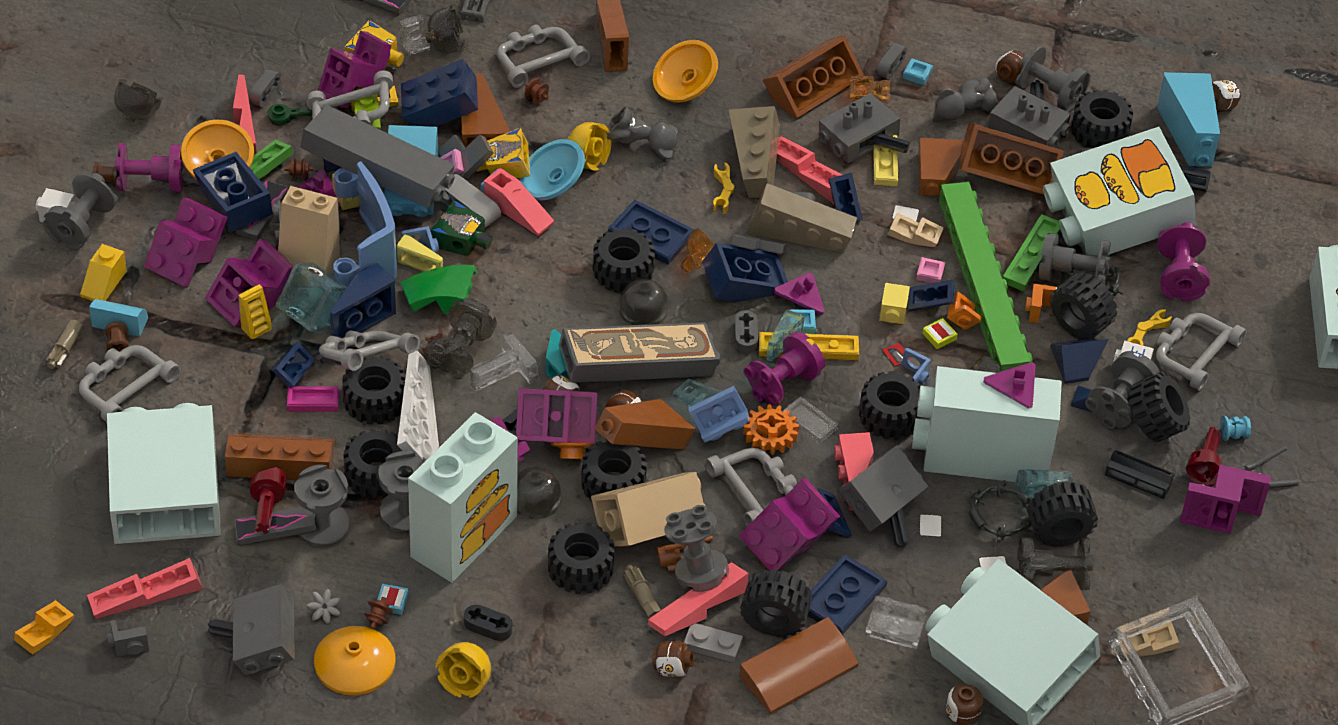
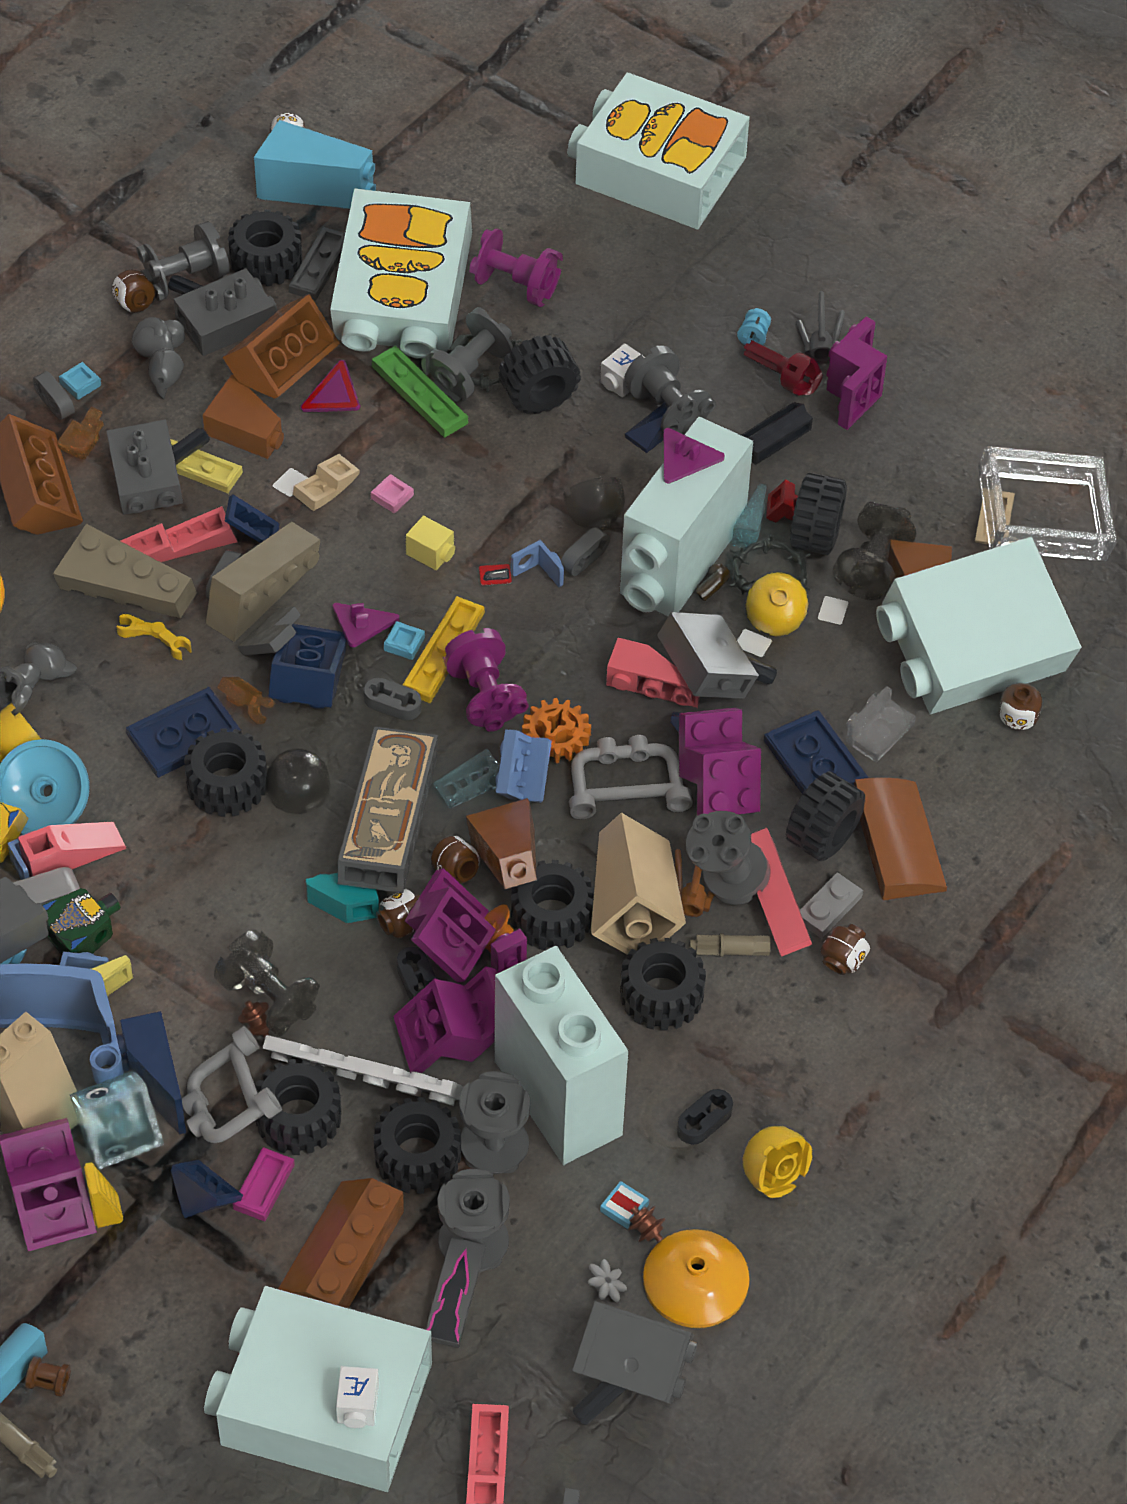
camera: 65 degrees left, 5 degrees up
light grey bar [78,345,181,422] -> none
dark red piece [250,467,286,534] -> none
green slope [400,265,477,314] -> none
clear bracket [470,332,538,391] -> none
clear light blue slope [766,309,805,362] -> none
clear tile [784,397,838,444] -> none
black tyre [859,371,922,439] -> none
dark blue slope [908,279,955,311] -> none
tile [922,318,958,349] -> none
bright green brick [939,182,1032,373] -> none
orange bracket [947,292,981,330] -> none
orange bracket [1025,284,1057,323] -> none
dark blue slope [1050,339,1109,384] -> none
yellow piece [1127,309,1172,346] -> none
black tyre [1129,372,1190,442] -> none
light grey bar [1156,313,1247,391] -> none
none -> piece [301,360,361,412]
none -> white brick [336,1366,379,1428]
none -> magenta plate [491,929,527,974]
none -> dark brown arm [695,563,730,601]
none -> yellow cylinder [745,572,808,636]

